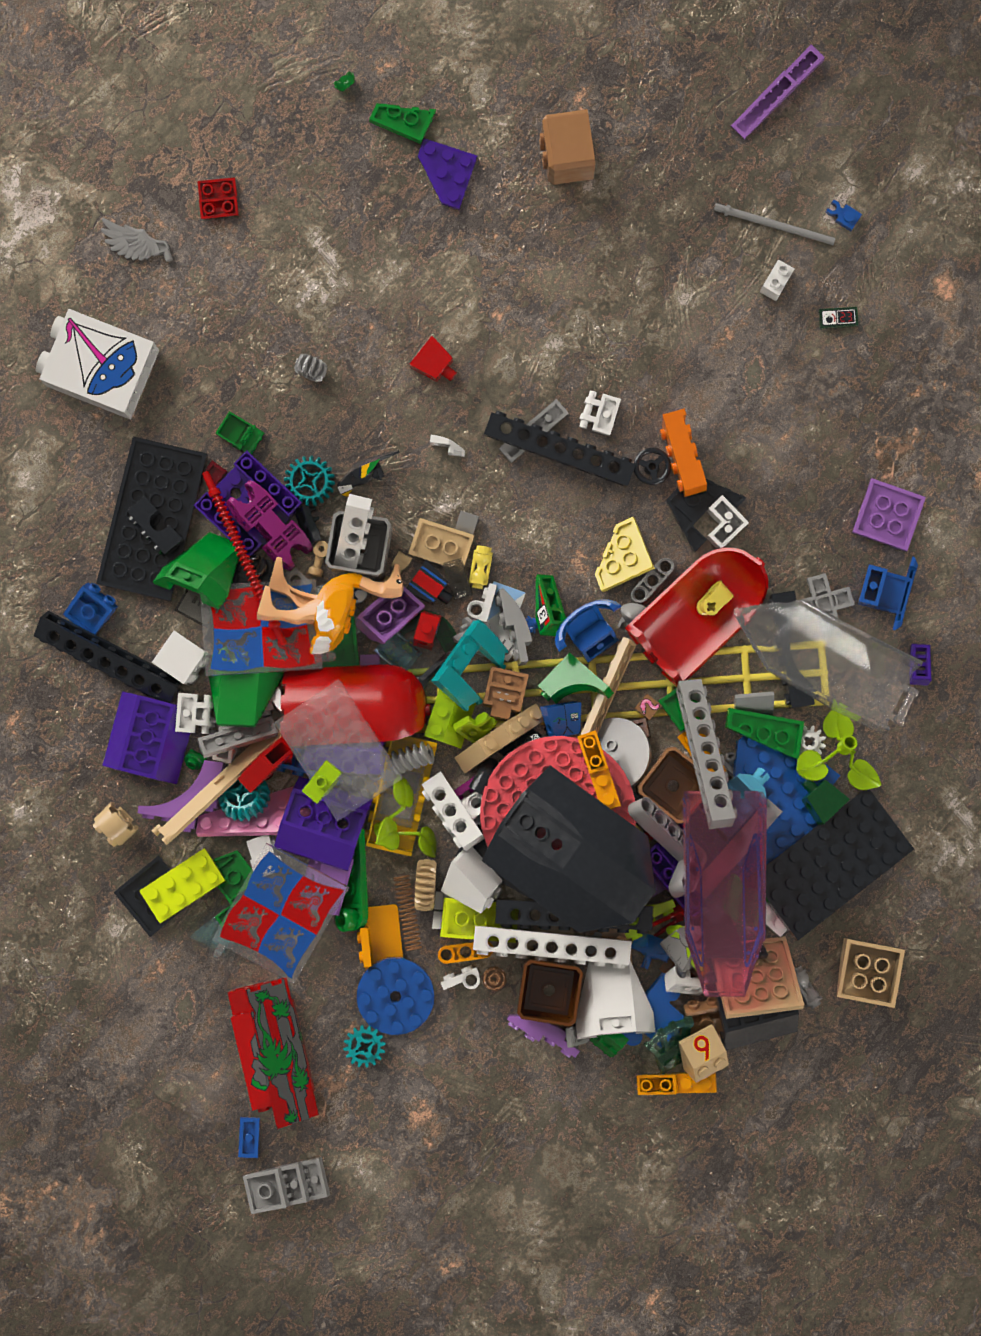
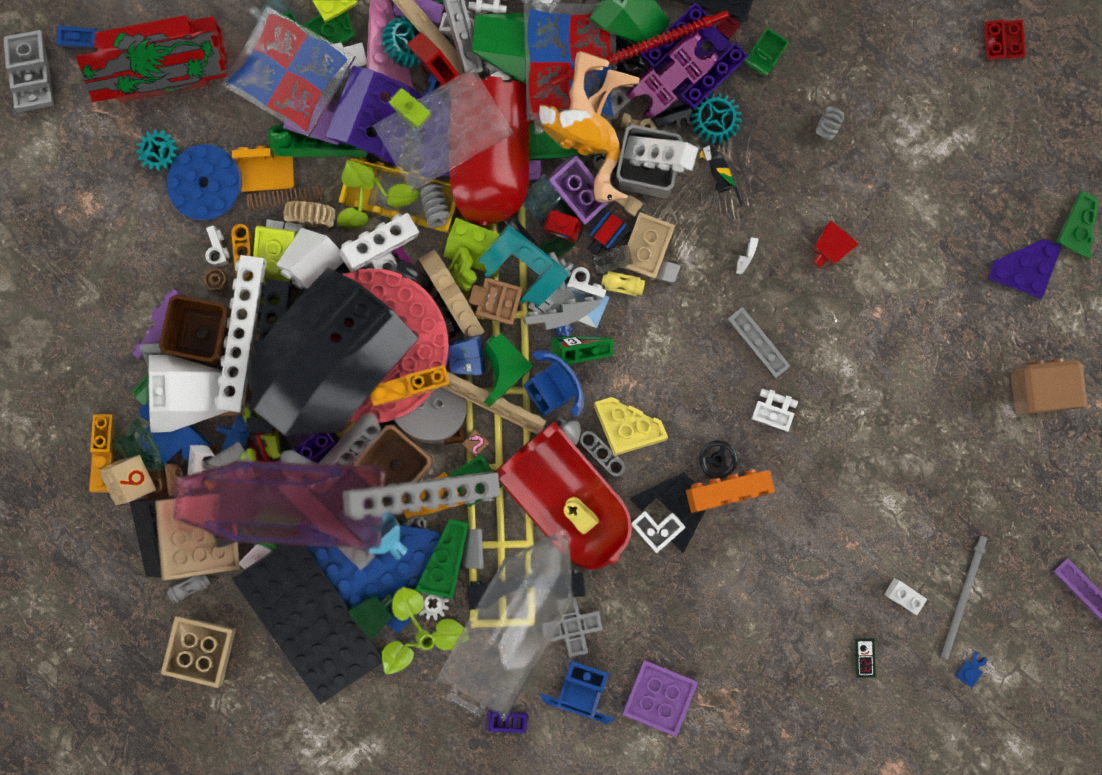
camera: 90 degrees right, 0 degrees up
black brick [483,411,636,487] -> none

